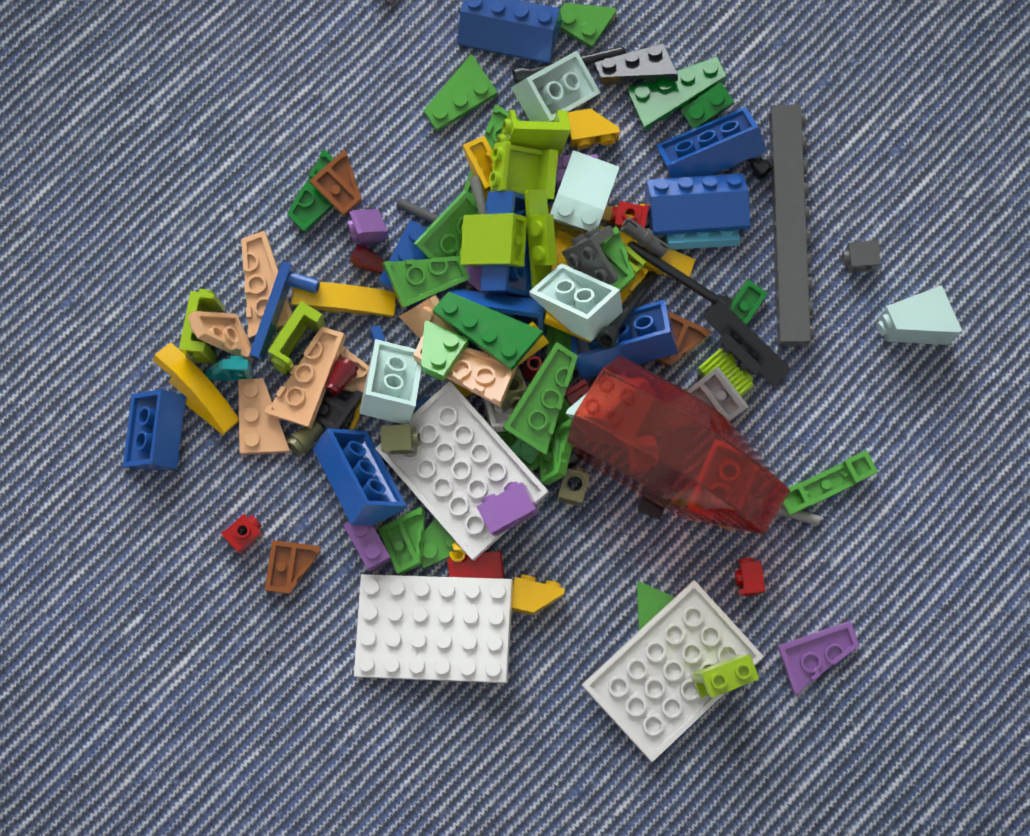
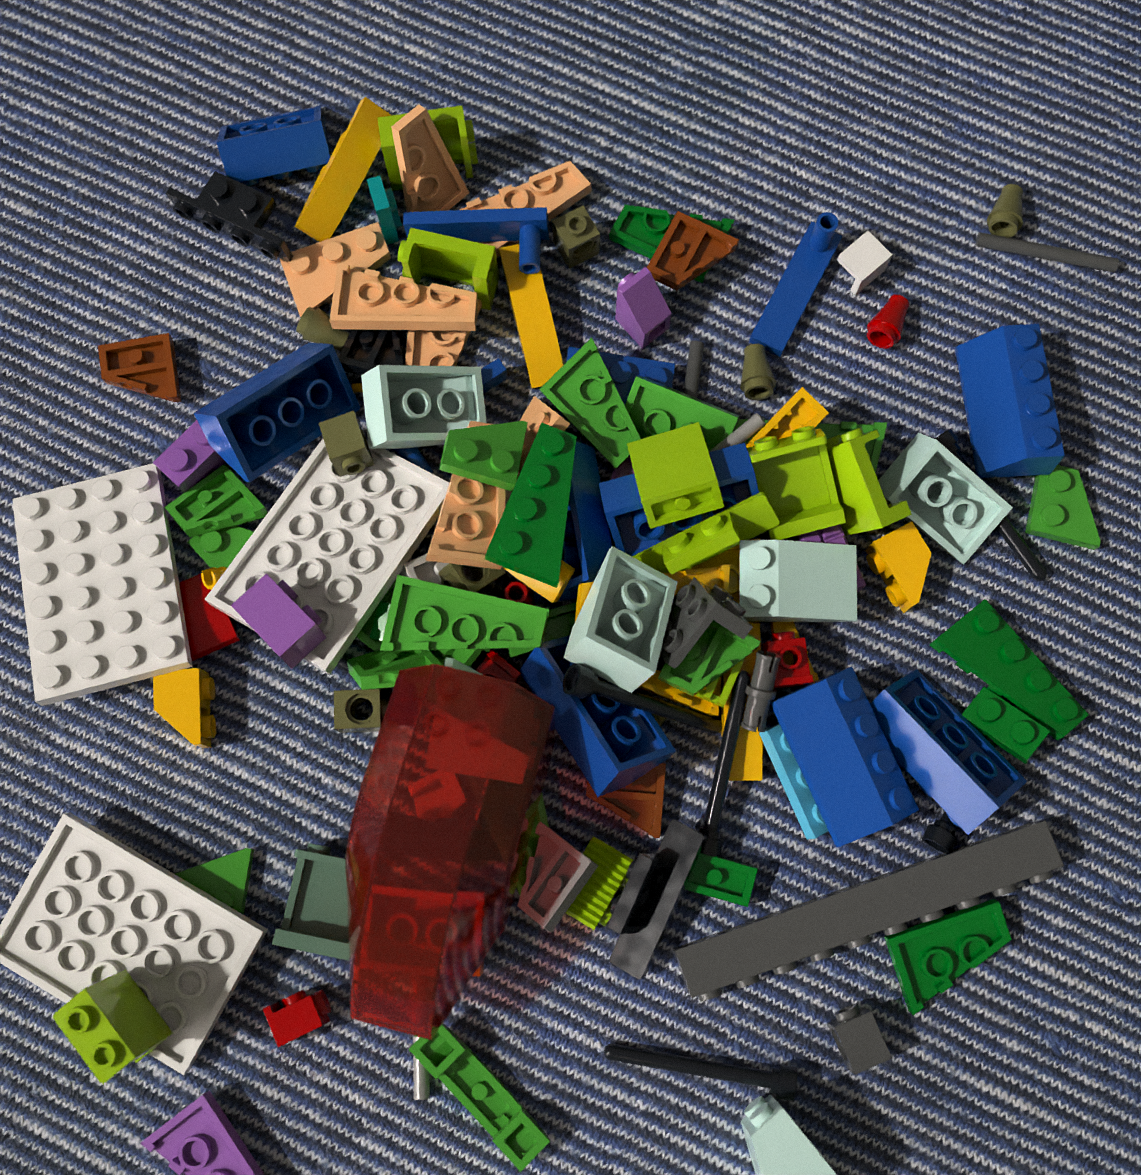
camera: 75 degrees right, 0 degrees up
red brick [221,514,263,556] -> none
dark red cone [325,357,359,396] -> none
dark red cone [349,244,387,275] -> none
bright green wing [423,54,498,132] -> none
wing [594,44,678,84] -> none
none -> black bracket [165,171,293,262]
none -> sand green panel [272,843,377,961]
none -> olive brick [552,206,600,269]
none -> black piece [604,1044,797,1101]
none -> olive cone [740,344,776,400]
none -> blue piece [749,212,843,357]
none -> white panel [837,231,892,295]
none -> red cone [867,295,910,349]
none -> green wing [884,899,1012,1016]

